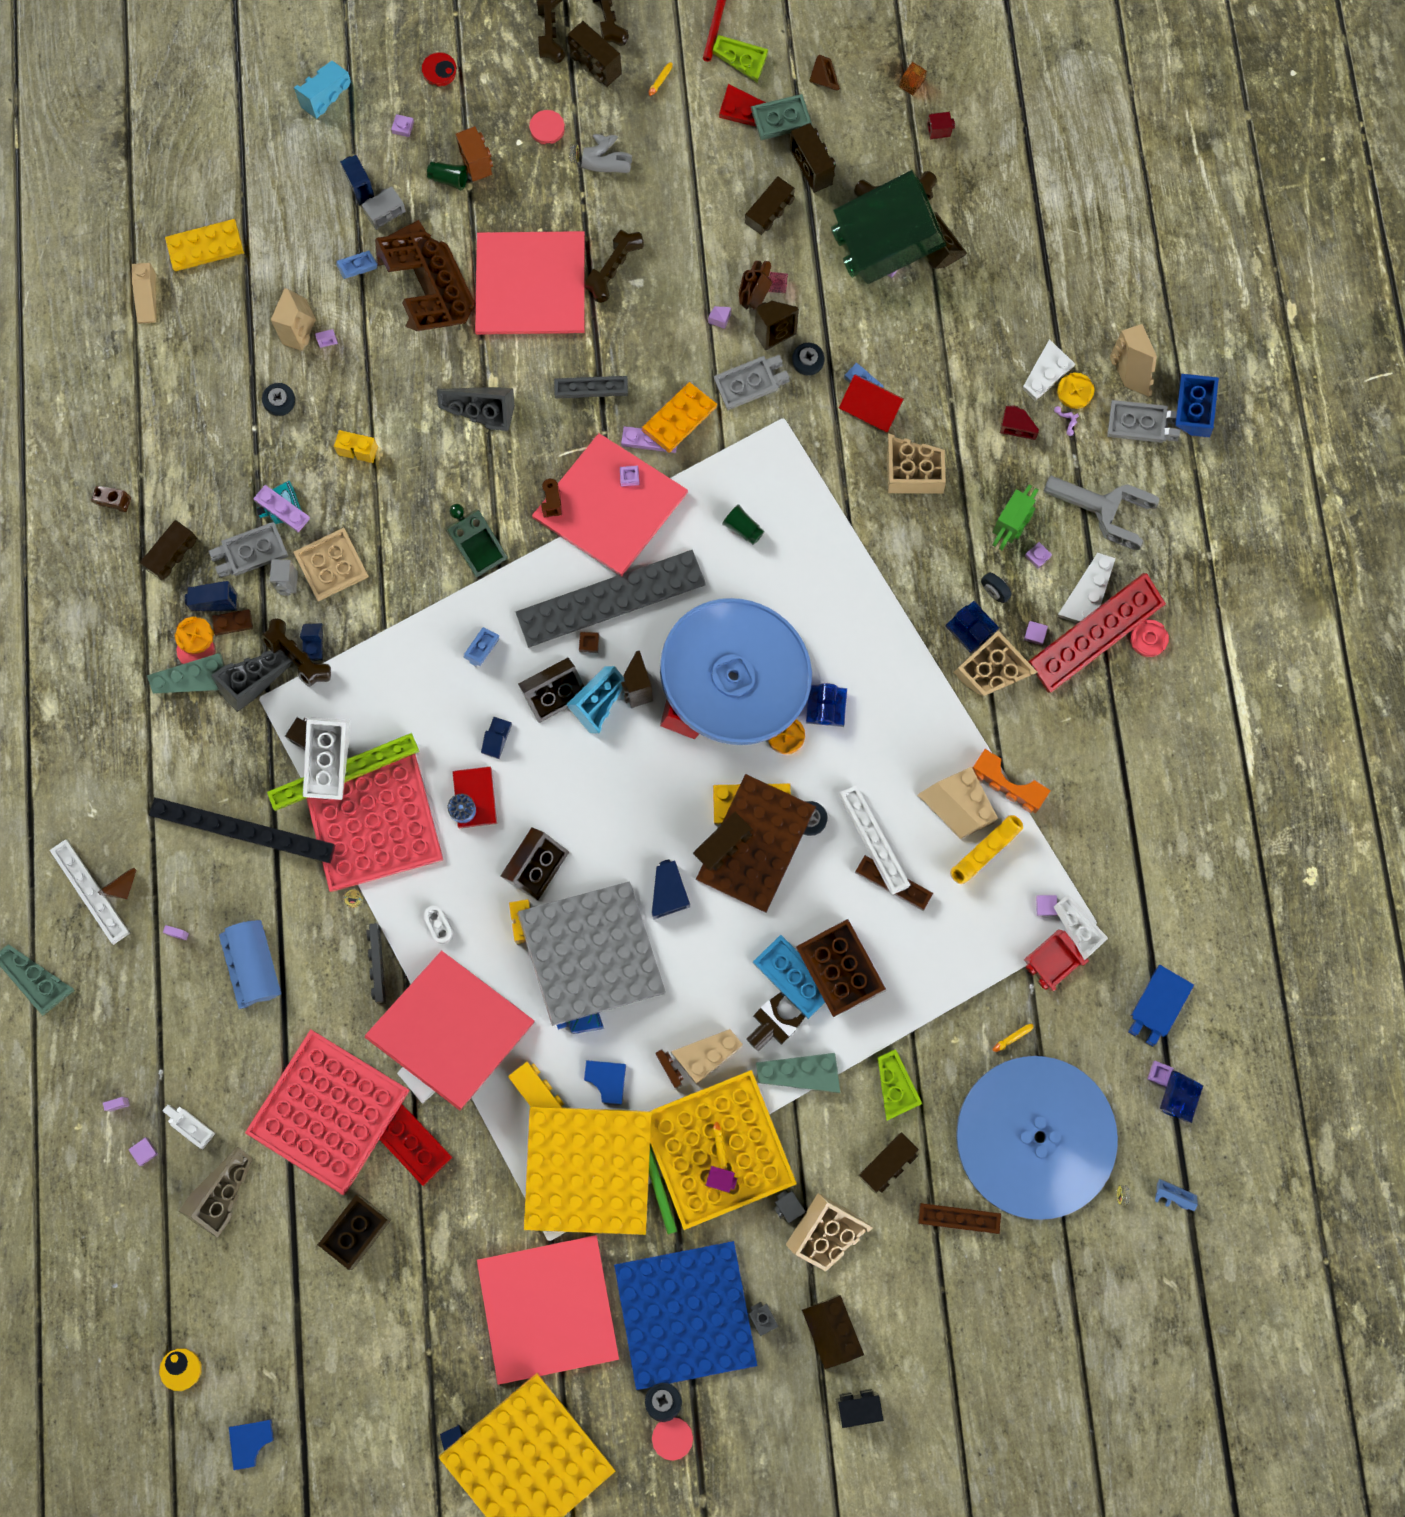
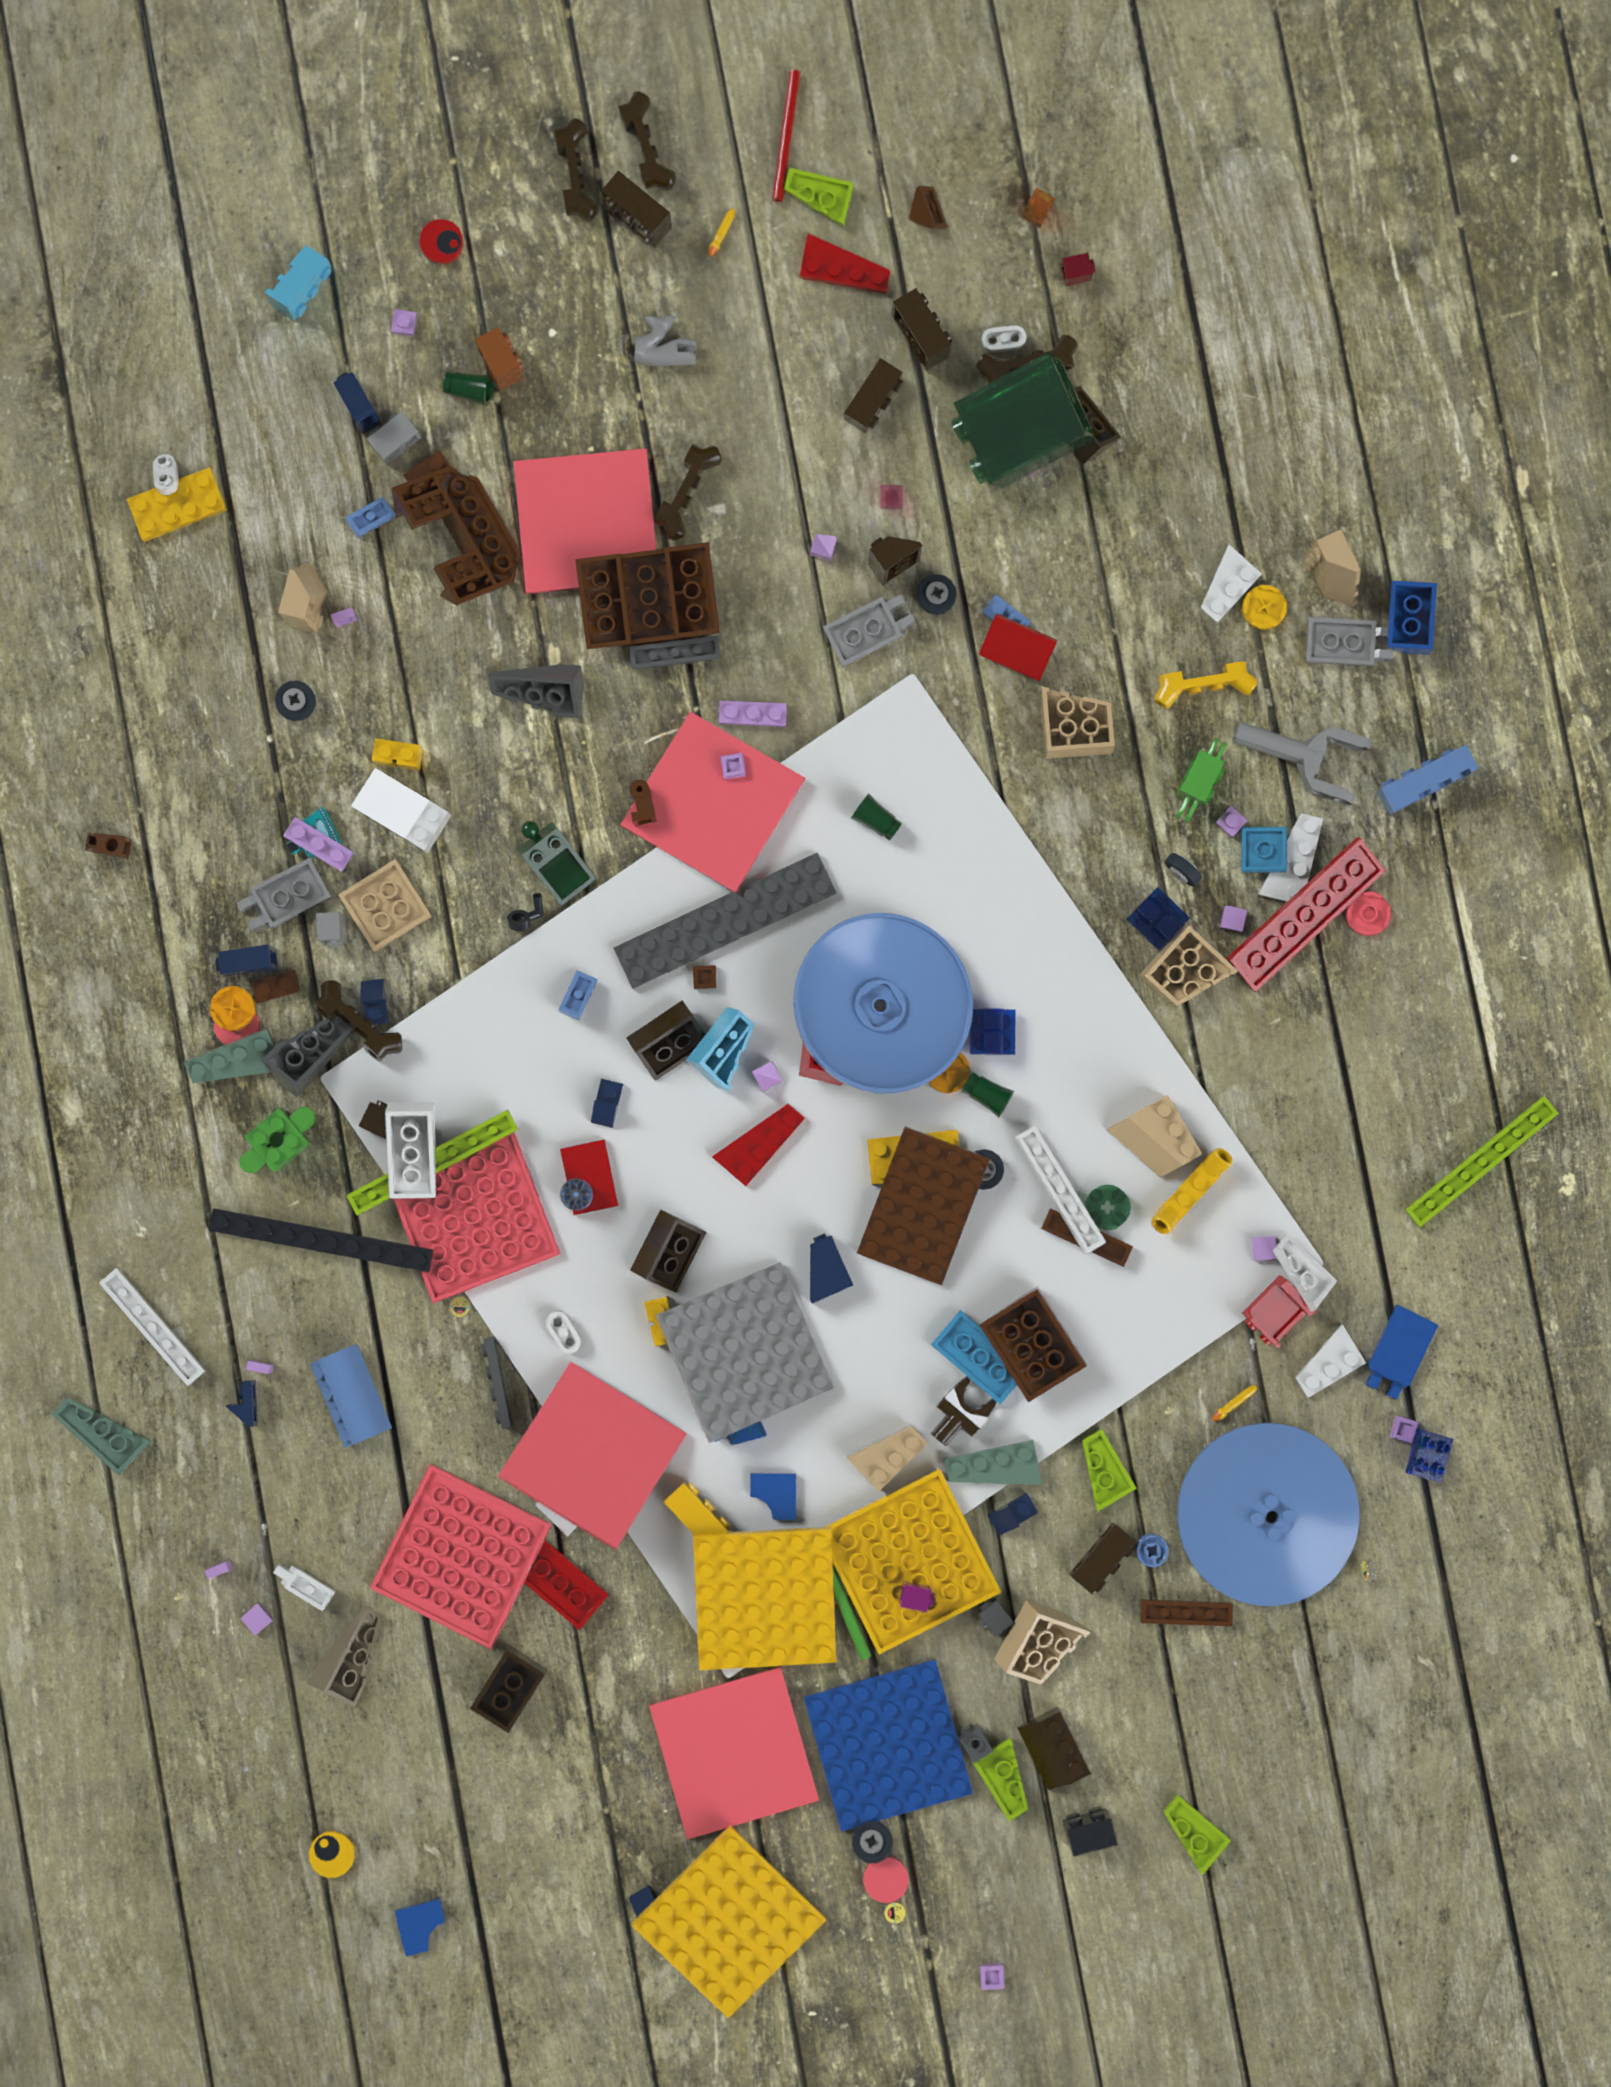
camera: 10 degrees left, 10 degrees up
reddish brown slope [98,868,136,899] -> none
tan slope [132,263,156,324] -> none
dark brown brick [139,520,197,581] -> none
coral tile [529,110,565,144] -> none
dark brown slope [621,650,653,708] -> none
light orange plate [641,382,717,453] -> none
reddish brown plate [655,1049,683,1089] -> none
dark brown brick [693,812,753,871] -> none
yellow piece [713,1122,727,1170] -> none
reddish brown hinge [739,261,772,310] -> none
sand green tile [751,94,812,140] -> none
orange arch [972,749,1051,813] -> none
dark red slope [999,405,1039,440] -> none
lavender piece [1054,406,1079,436] -> none
medium blue plate [1155,1179,1198,1211] -> none
none -> white plate [153,454,179,495]
none -> dark blue slope [225,1380,257,1427]
none -> bright green brick [239,1107,317,1173]
none -> white slope [351,768,451,854]
none -> black plate [507,893,544,932]
none -> reddish brown slope [575,542,720,650]
none -> red wing [712,1104,805,1187]
none -> lavender slope [752,1061,782,1092]
none -> tile [883,1900,906,1925]
none -> dark green plant [962,1072,1014,1118]
none -> lime wing [972,1736,1028,1821]
none -> white plate [981,326,1026,353]
none -> dark blue slope [987,1492,1038,1535]
none -> clear green plate [1084,1185,1131,1230]
none -> medium blue wheel [1136,1534,1168,1567]
none -> yellow plate [1154,661,1258,709]
none -> lime wing [1163,1794,1231,1876]
none -> dark azure tile [1241,827,1287,873]
none -> white wing [1295,1324,1366,1398]
none -> medium blue wedge [1377,745,1479,815]
none -> lime plate [1404,1096,1559,1227]

